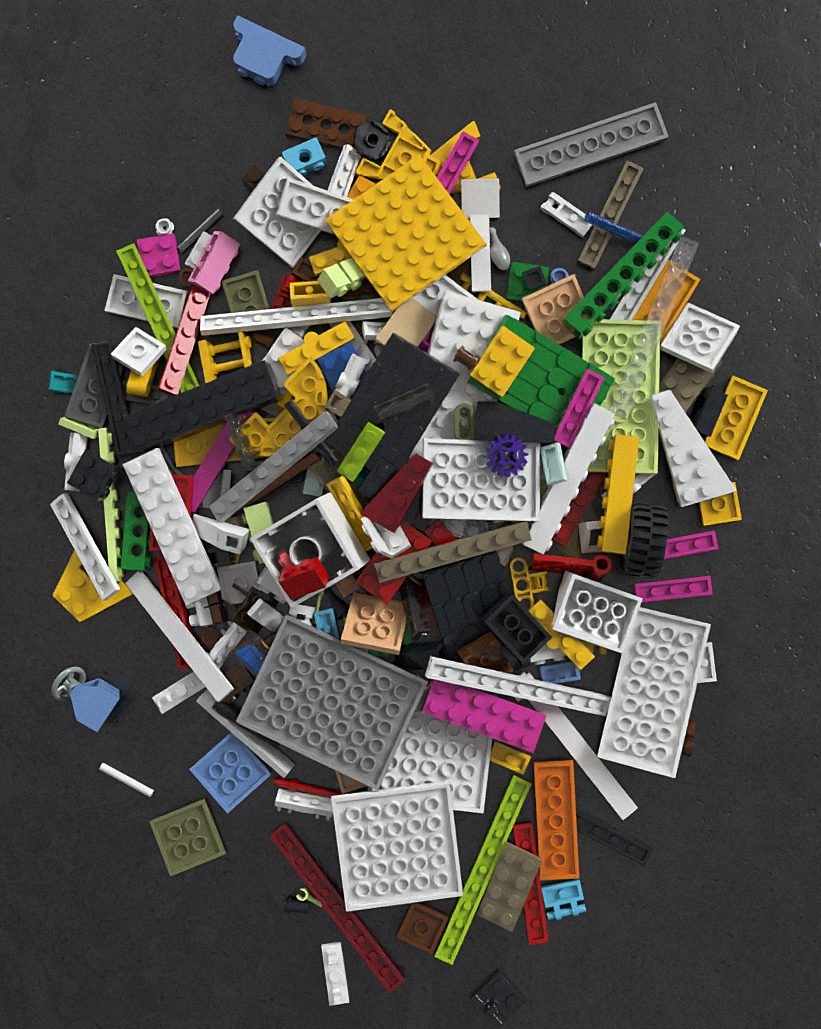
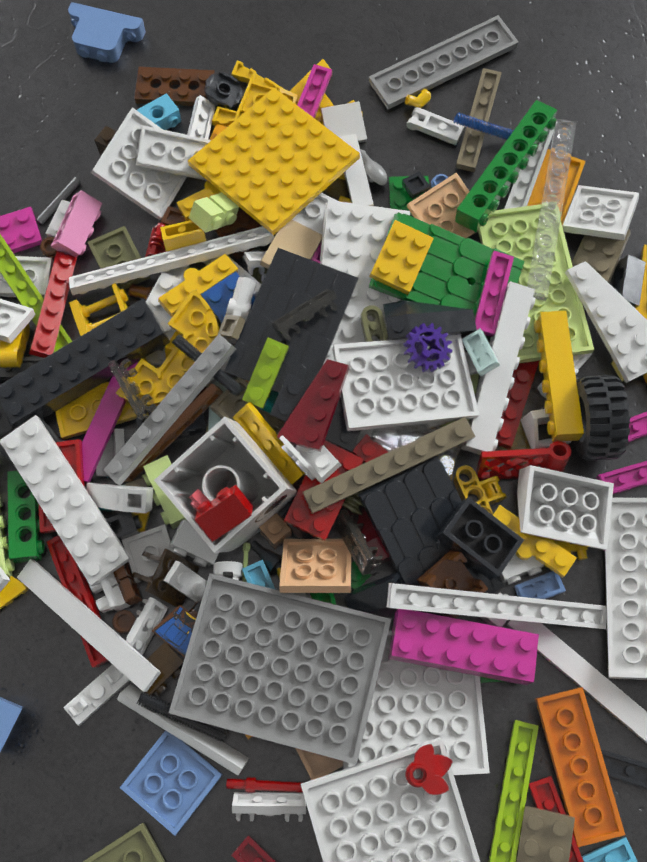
camera: 10 degrees left, 15 degrees down
white bar [99,763,154,797] -> none
white plate [155,218,174,236] -> none
reddish brown bush [453,345,479,370] -> none
yellow plate [490,741,531,775] -> none
none -> yellow arm [405,89,431,108]
none -> red plate [405,744,453,795]

